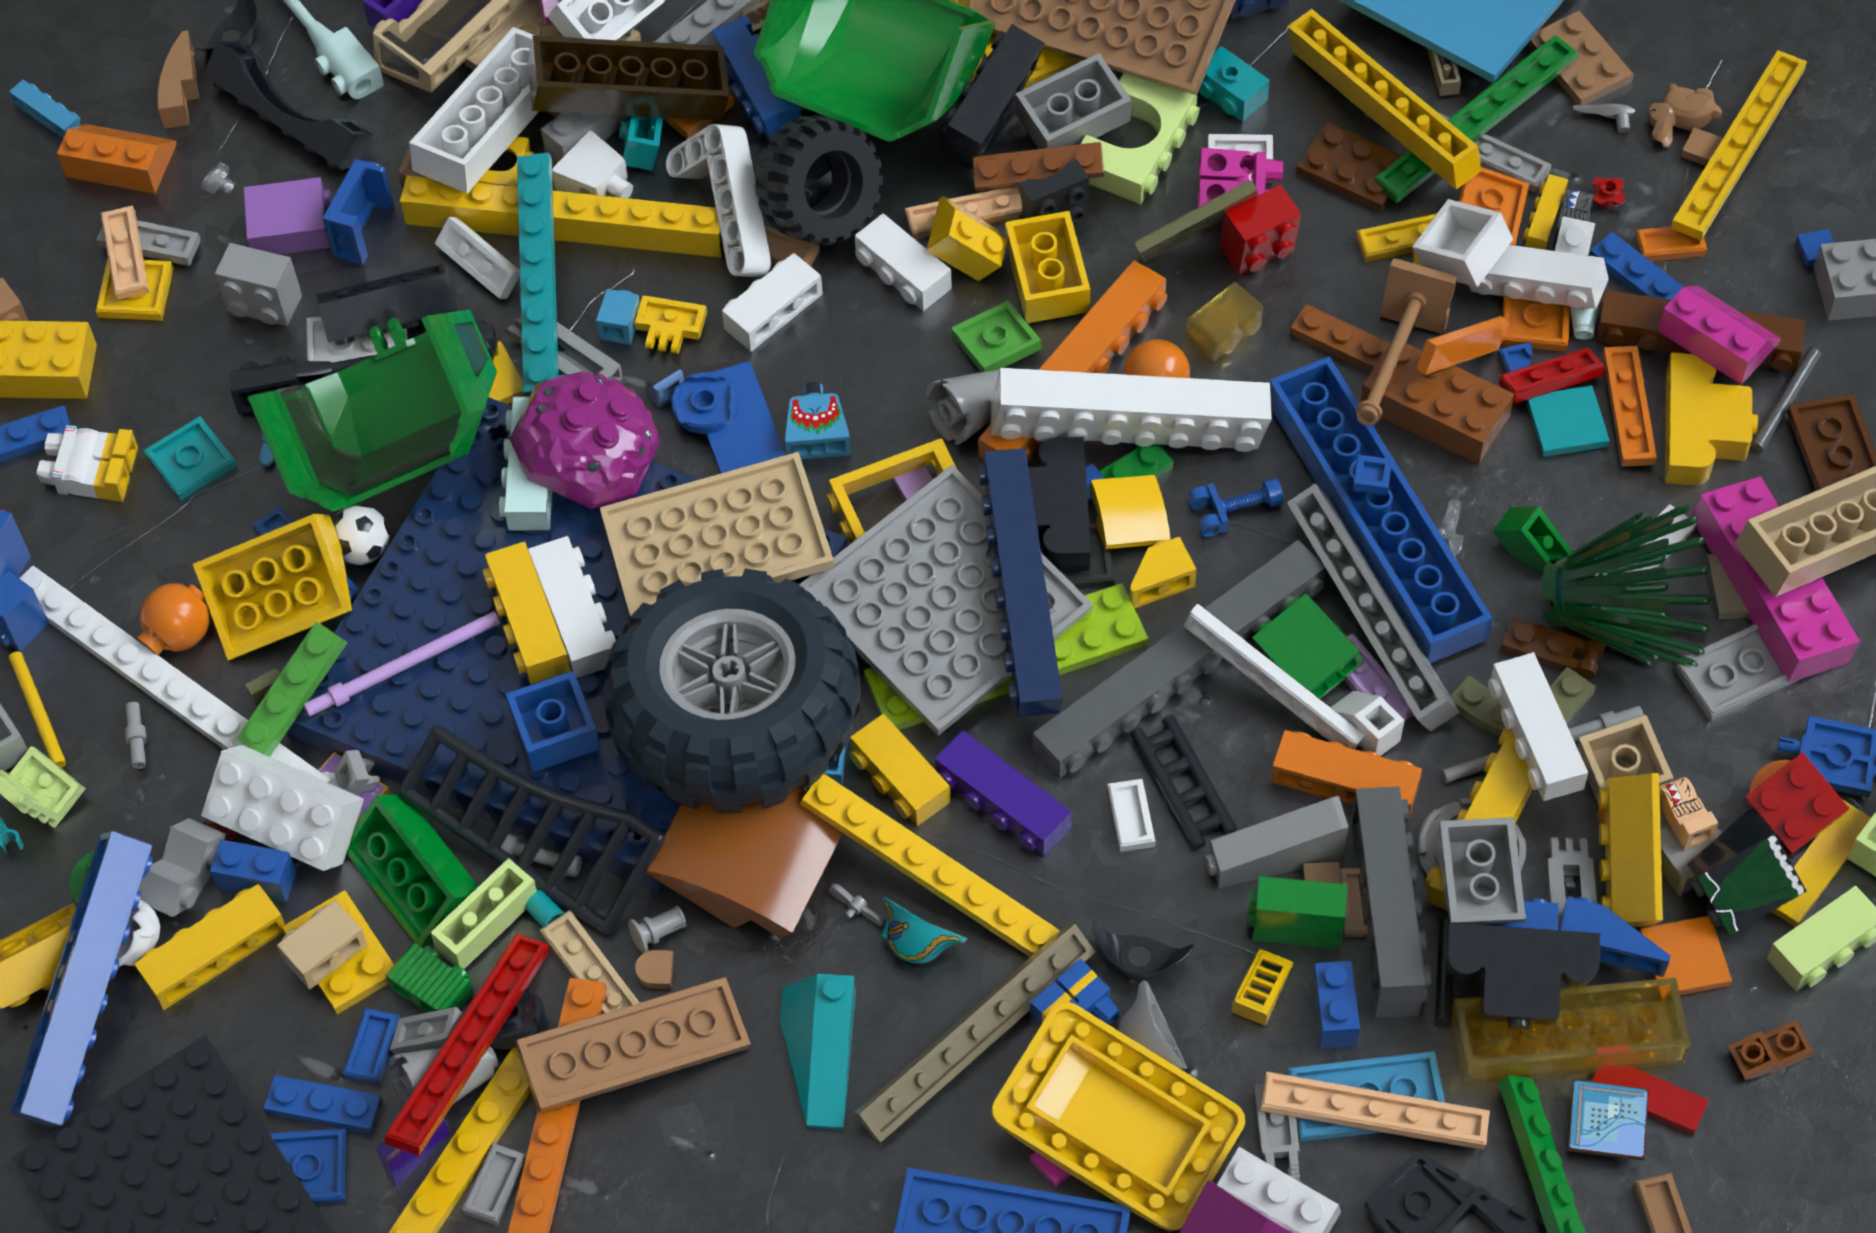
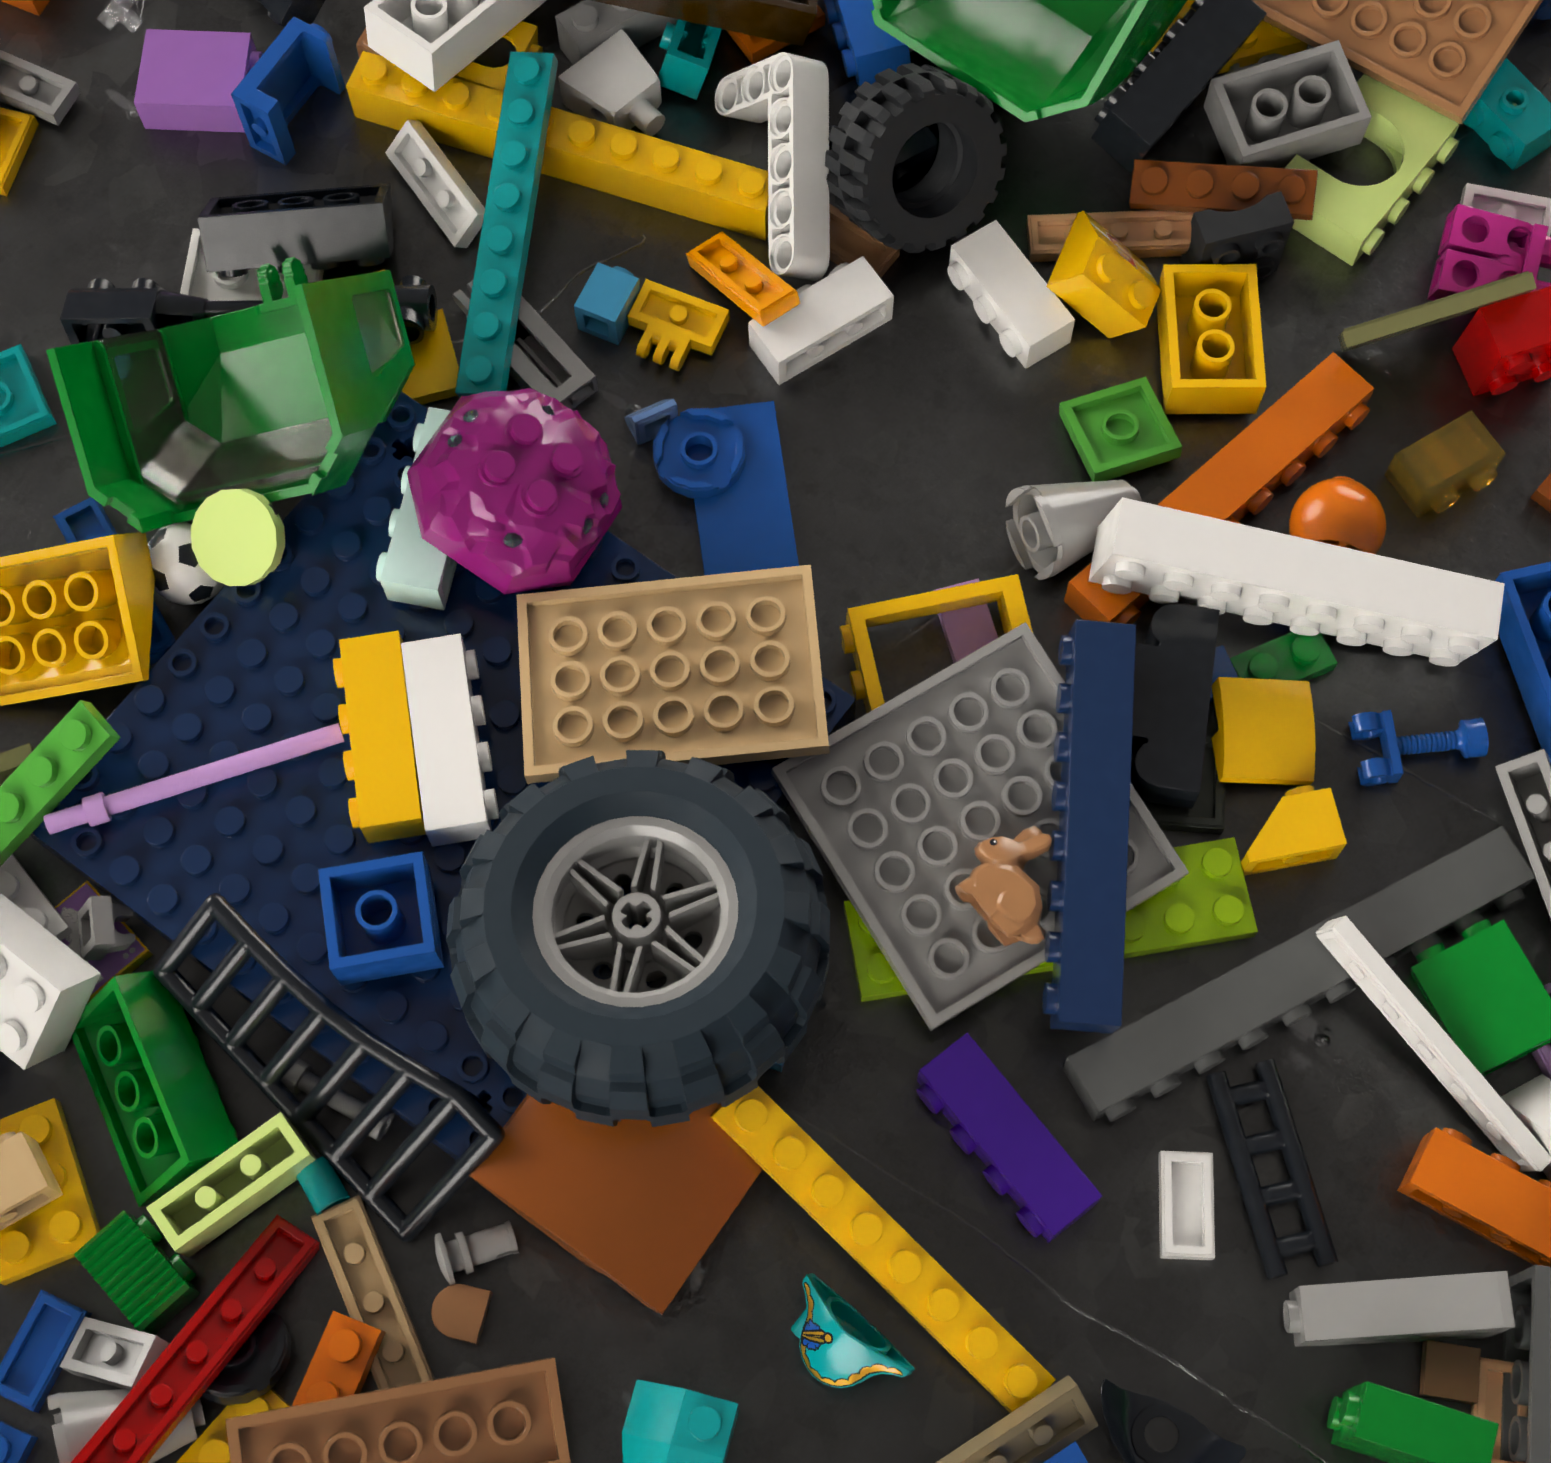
camera: 10 degrees right, 10 degrees up
light grey brick [215,243,302,326] -> none
dark azure torso [785,382,851,459] -> none
light grey piece [828,883,886,927] -> none
yellow brick [850,713,951,826] -> none
none -> yellowish green tile [191,489,285,586]
none -> light orange tile [686,231,800,327]
none -> medium nougat animal [955,826,1052,946]

